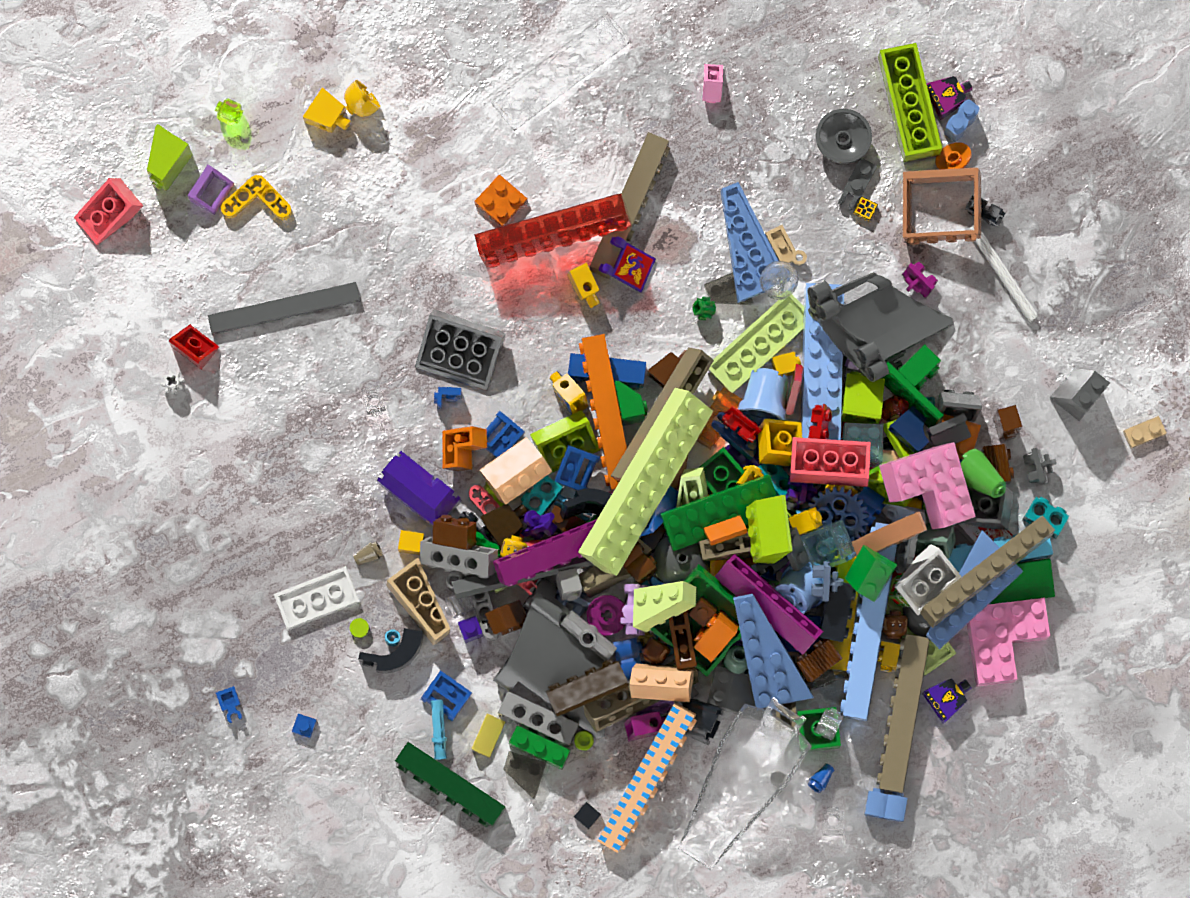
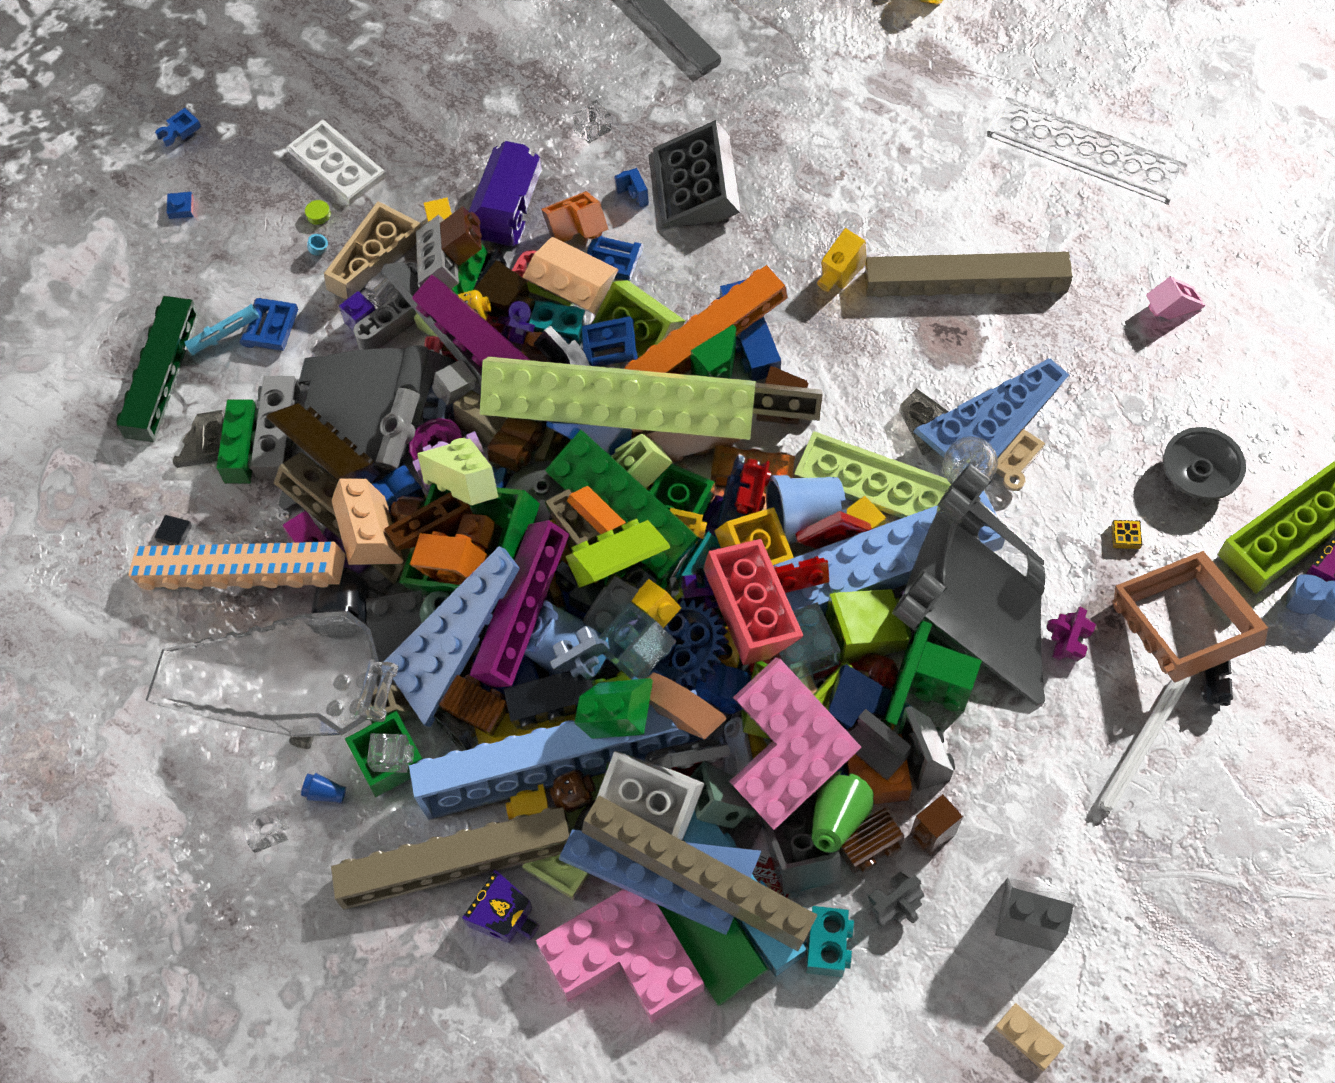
camera: 70 degrees right, 15 degrees down
dark tan cone [353,541,383,566] -> none
black arch [358,628,424,674] -> none
light yellow slope [472,713,505,758] -> none
orange plate [474,174,528,227] -> none
clear red brick [474,193,632,268] -> none
reddish brown brick [485,600,527,636] -> none
yellow torso [550,371,589,415] -> none
lime tile [574,731,594,751] -> none
flag [598,236,656,293] -> none
green gear [692,296,716,321] -> none
dark grey hinge [838,158,877,210] -> none
medium blue brick [864,788,908,822] -> none
orange dish [935,142,972,170] -> none

